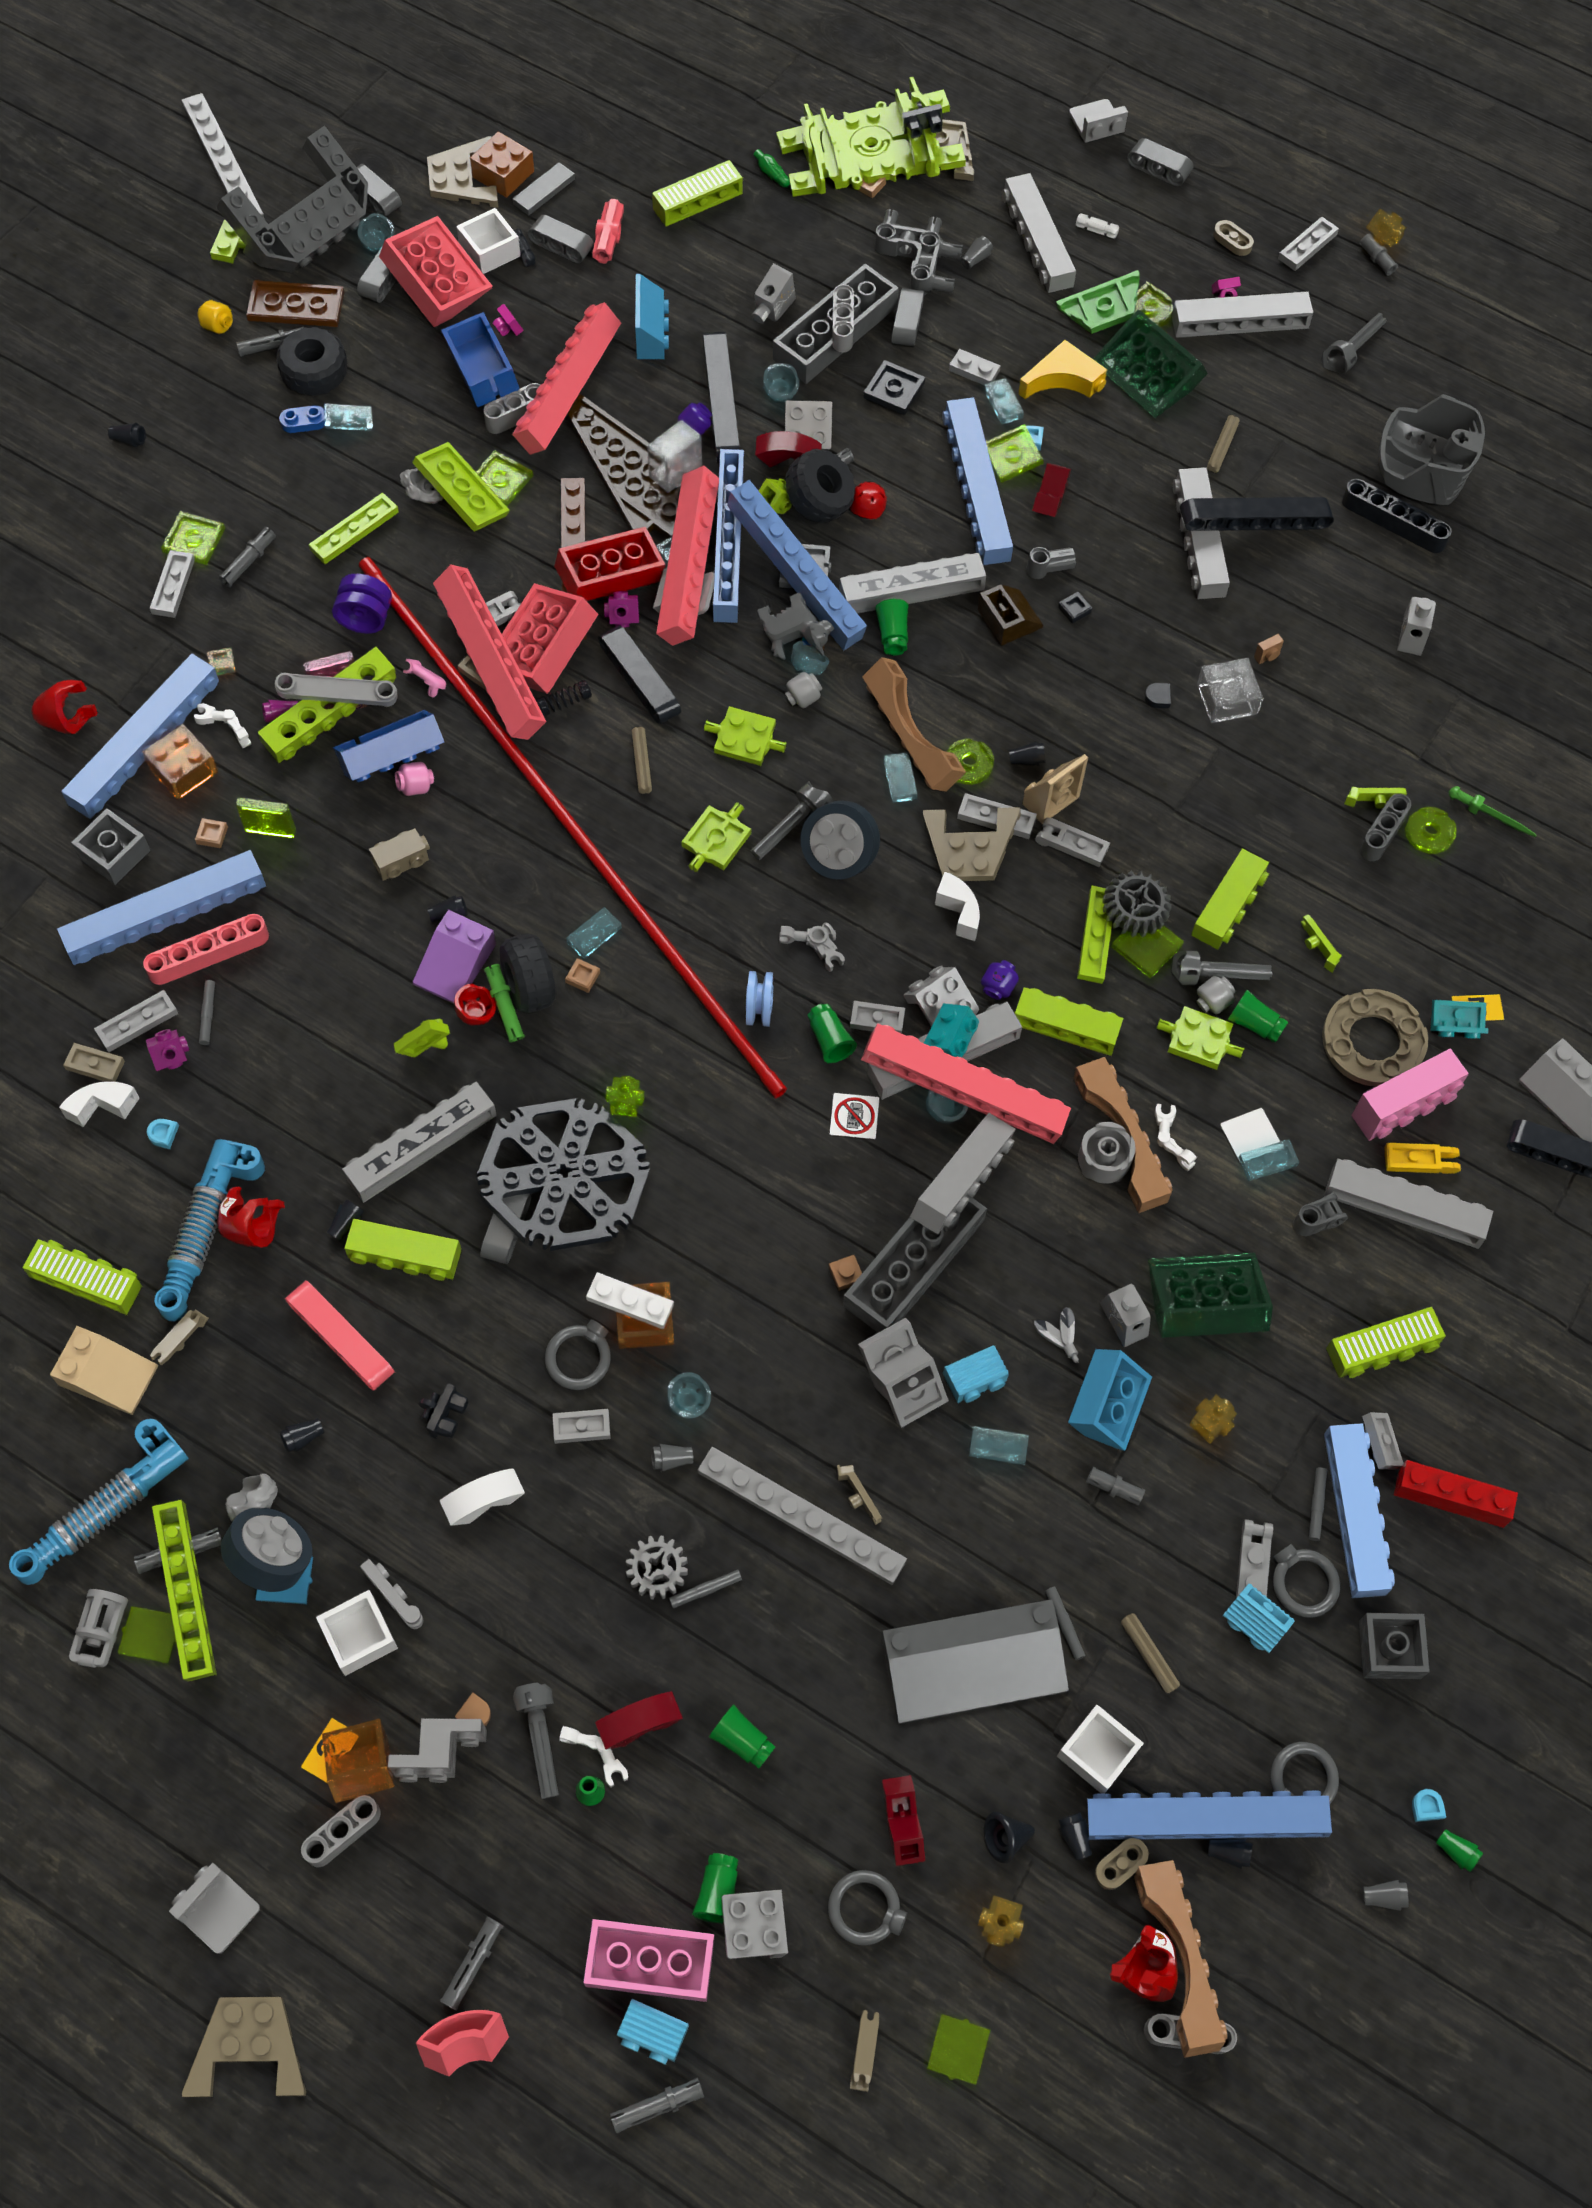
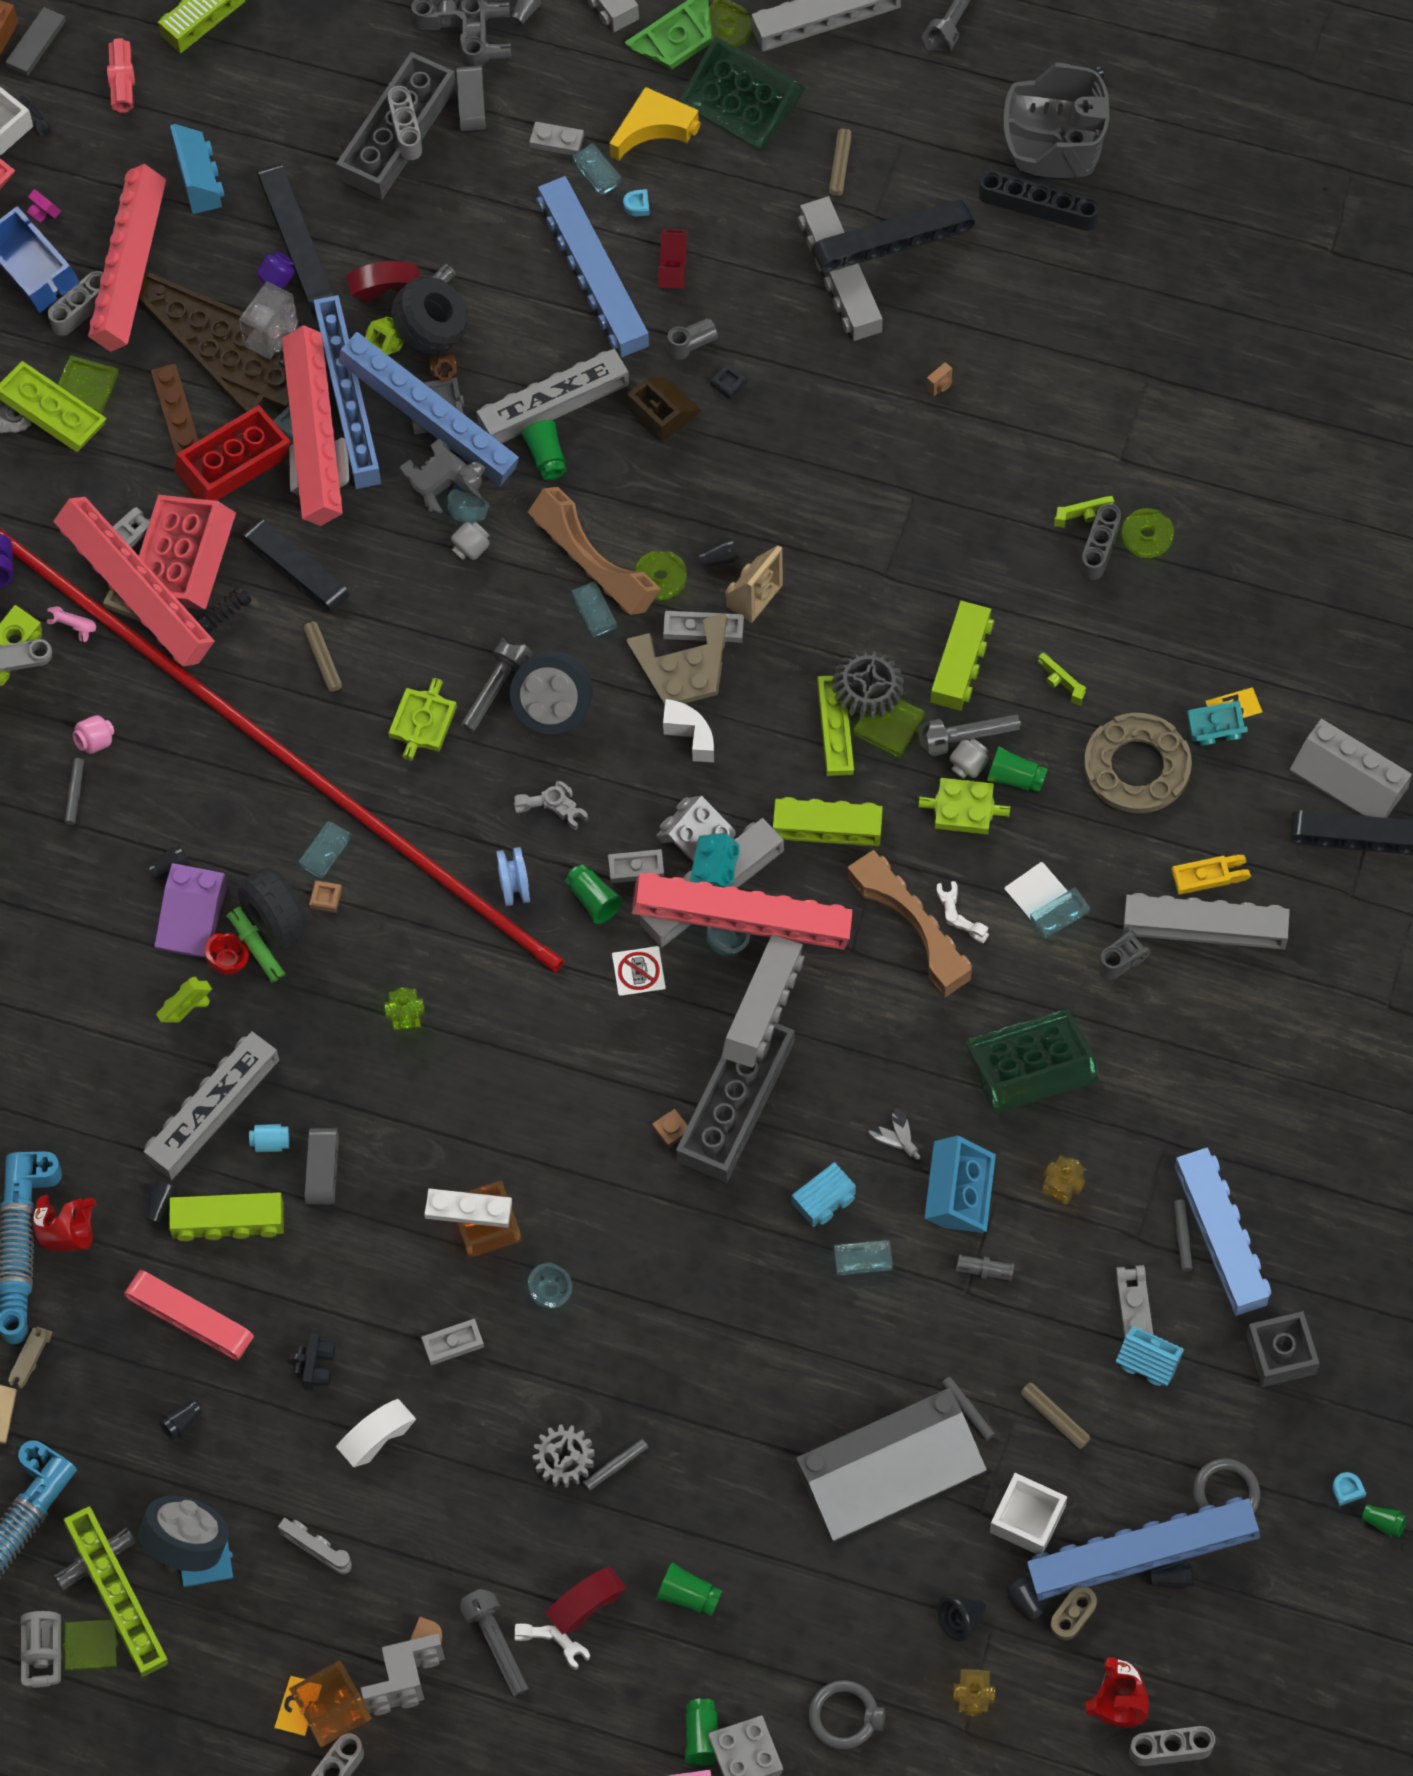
camera: 10 degrees left, 0 degrees up
light grey hair [225,1474,278,1521] -> none
white piece [316,1590,398,1676] -> none
piece [333,710,444,782] -> none
brick [369,828,430,881] -> none
plate [477,1098,650,1251] -> none
dark grey beam [527,215,594,263] -> none
dark grey piece [545,1319,611,1390] -> none
green cone [576,1776,605,1806] -> none
magenta brick [604,591,639,628] -> none
dark grey cone [651,1444,693,1472] -> none
light grey plate [698,1447,907,1585] -> none
lime plate [704,706,787,766] -> none
light grey torso [752,263,796,323] -> none
clear light blue helmet [763,363,799,402] -> none
light grey bracket [785,401,832,450] -> none
dark tan piece [837,1465,882,1525] -> none
red helmet [850,482,887,519] -> none
light grey bracket [858,1318,949,1428] -> none
plate [864,360,925,415] -> none
dark red brick [882,1775,925,1866] -> none
dark purple head [981,960,1019,1000] -> none
clear neon green tile [986,424,1044,483] -> none
light grey plate [1035,818,1110,867] -> none
light grey brick [1078,1122,1135,1183] -> none
light grey torso [1100,1284,1151,1347] -> none
medium nougat arch [1134,1860,1227,2058] -> none
tile [1145,683,1171,708] -> none
clear brick [1197,658,1263,723] -> none
dark grey piece [1273,1544,1340,1617] -> none
lime brick [1326,1307,1446,1378] -> none
bright pink brick [1351,1048,1469,1141] -> none
light grey plate [1362,1412,1404,1470] -> none
dark grey cone [1363,1880,1409,1911] -> none
red brick [1394,1460,1518,1528] -> none
light grey torso [1397,597,1436,656] -> none
bright green sword [1449,786,1536,837] -> none
none -> dark grey piece [65,758,84,825]
none -> medium azure brick [249,1124,289,1153]
none -> reddish brown piece [429,353,458,382]

